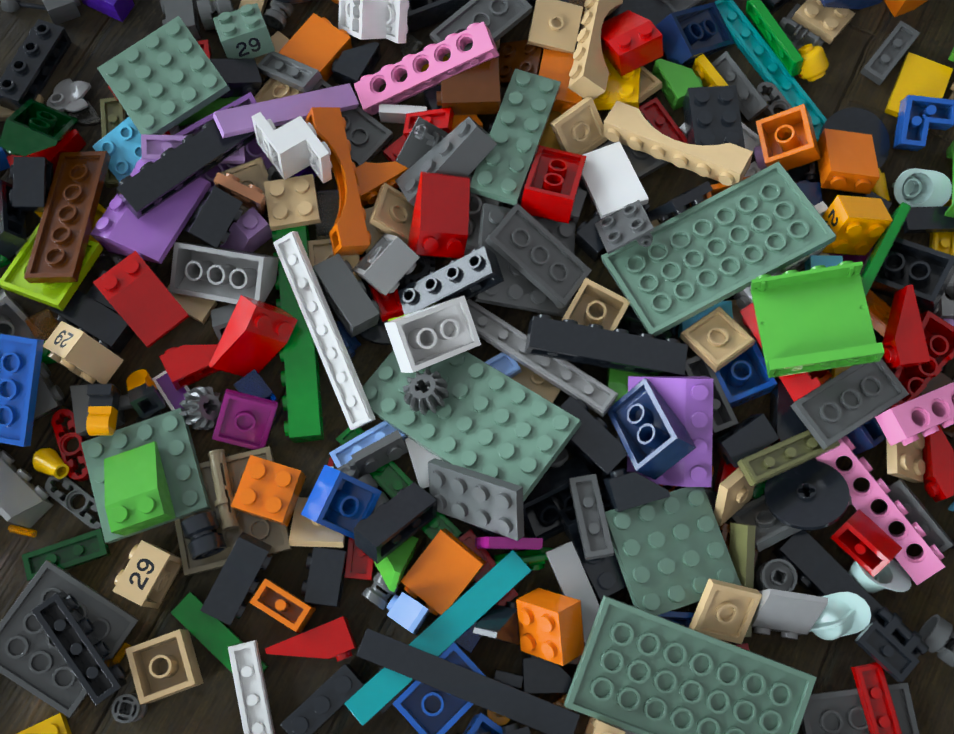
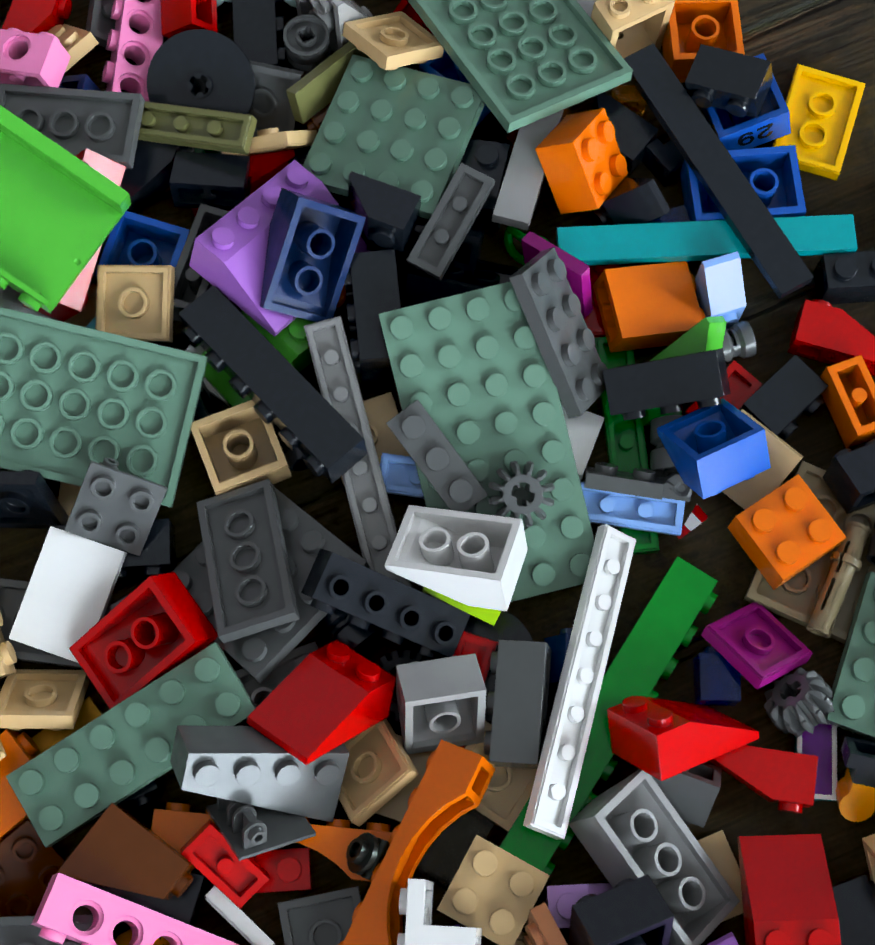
camera: 140 degrees left, 0 degrees up
none -> pearl dark grey plate [346,833,390,881]
none -> dark grey plate [386,400,488,512]

